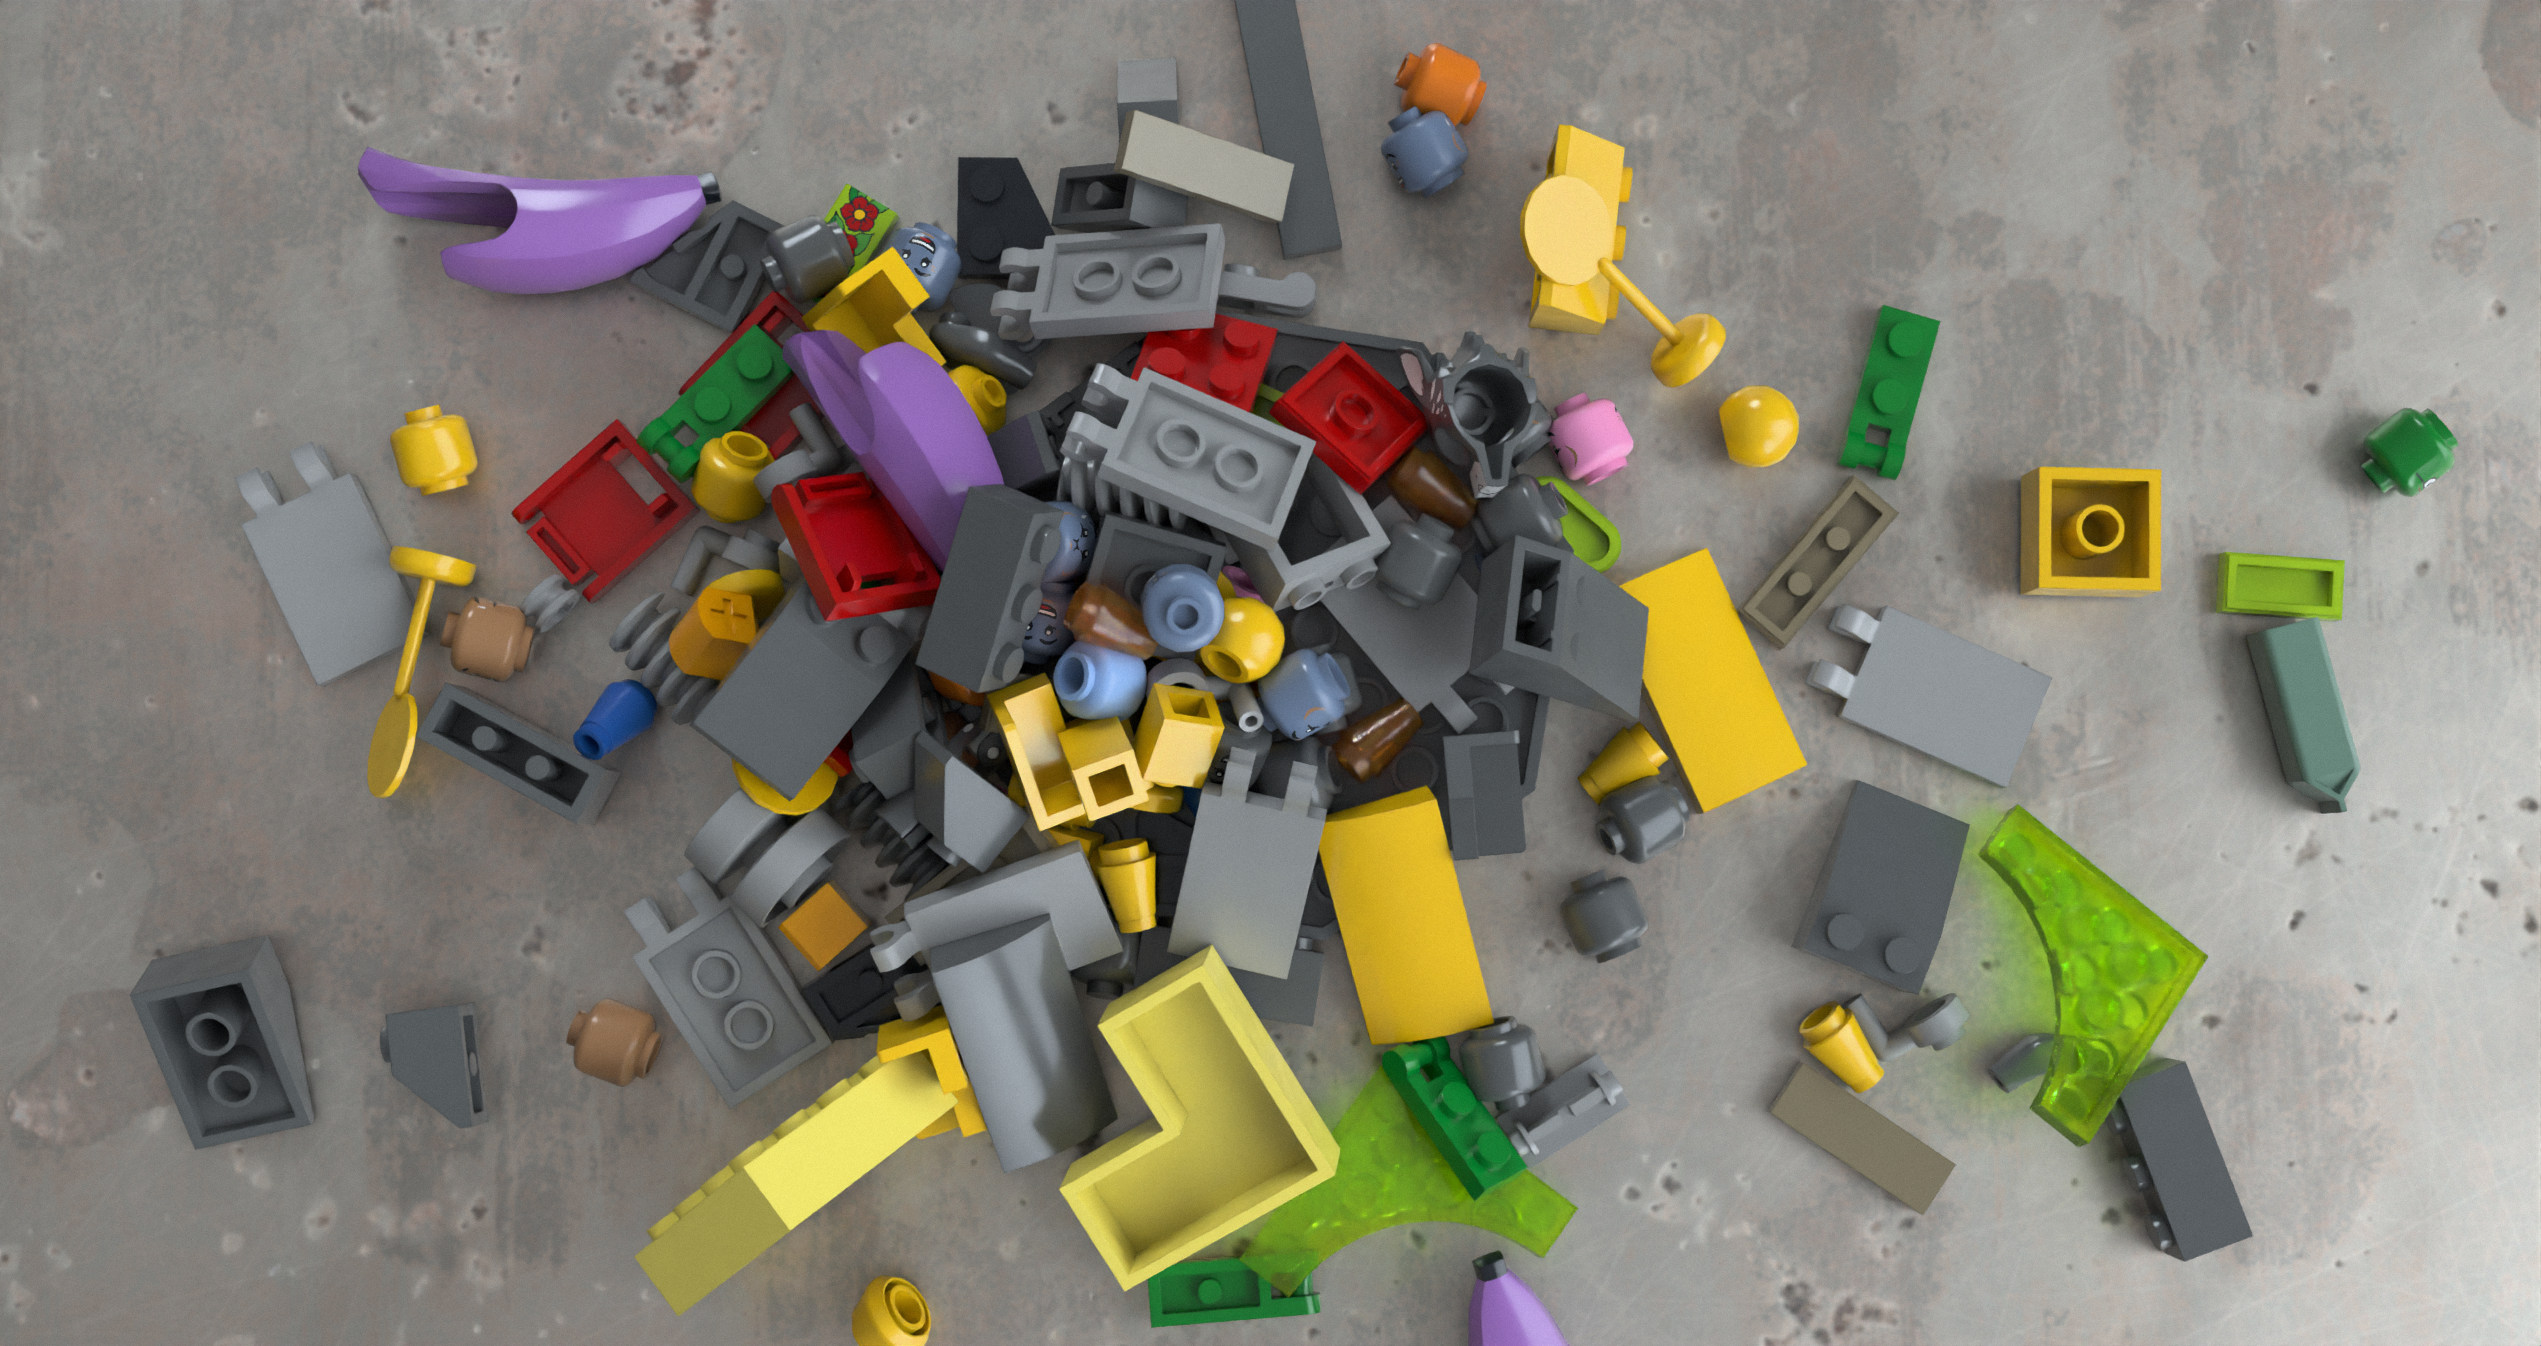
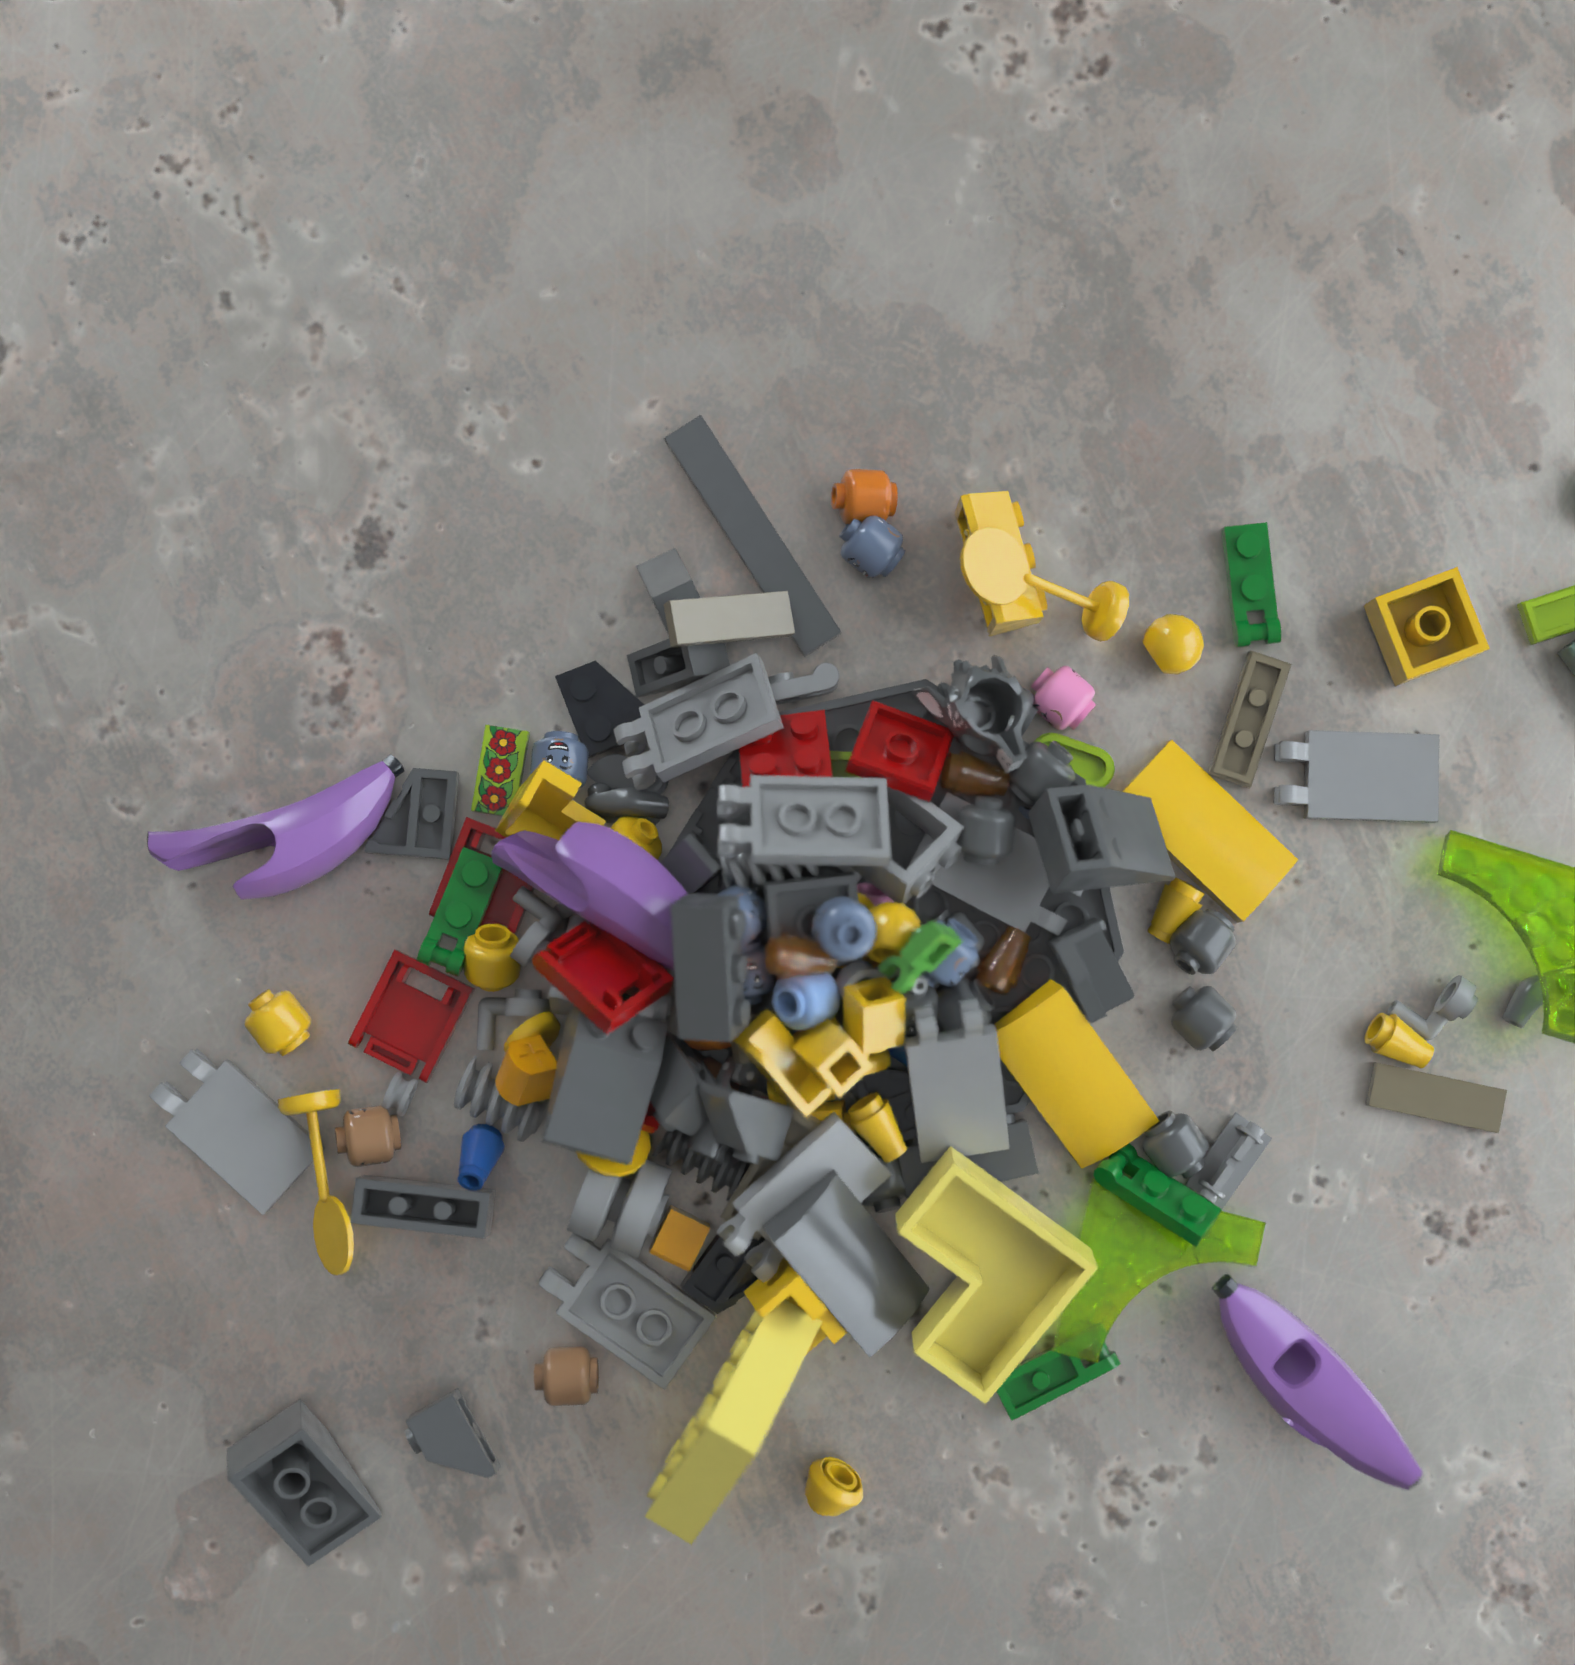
camera: 25 degrees left, 0 degrees up
dark grey head [760,215,855,304] -> none
dark grey slope [1791,780,1970,995] -> none
none -> bright green plate [878,920,963,993]

